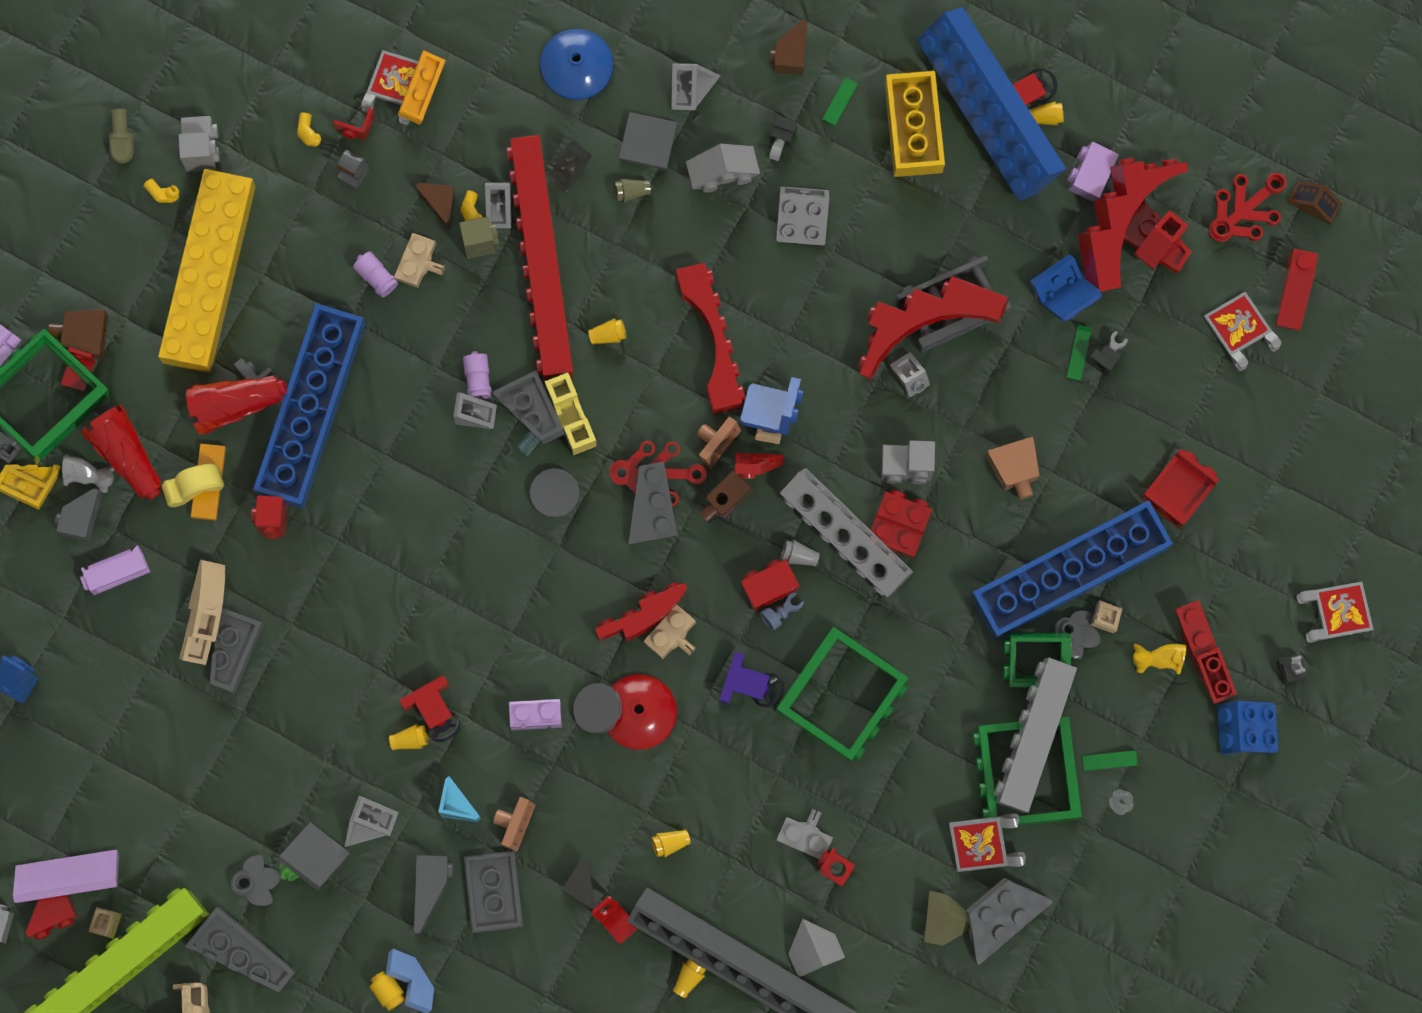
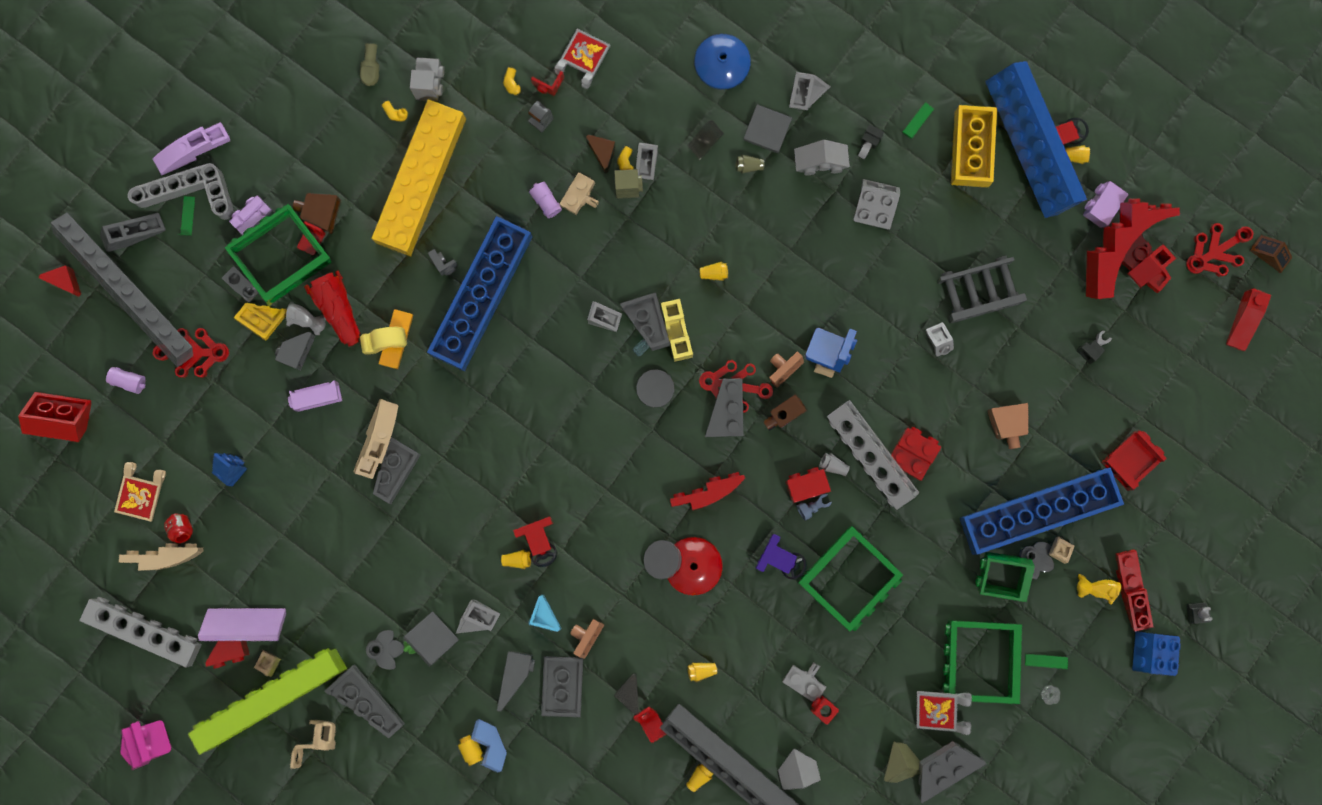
camera: 15 degrees right, 5 degrees up
red cone [186,376,288,435] -> none
red brick [251,496,288,539] -> none
light orange tile [398,50,446,125] -> none
lavender piece [463,351,492,400] -> none
red brick [507,135,573,381] -> none
lavender brick [509,699,562,730] -> none
tan plate [643,605,696,659] -> none
red arch [676,263,746,415] -> none
red wing [735,452,784,479] -> none
reddish brown slope [770,20,807,75] -> none
red arch [858,276,1009,381] -> none
light grey brick [881,441,935,484] -> none
light grey brick [994,658,1077,813] -> none
blue bracket [1030,254,1102,321] -> none
green piece [1066,325,1093,381] -> none
flag [1204,292,1281,371] -> none
flag [1297,582,1374,643] -> none

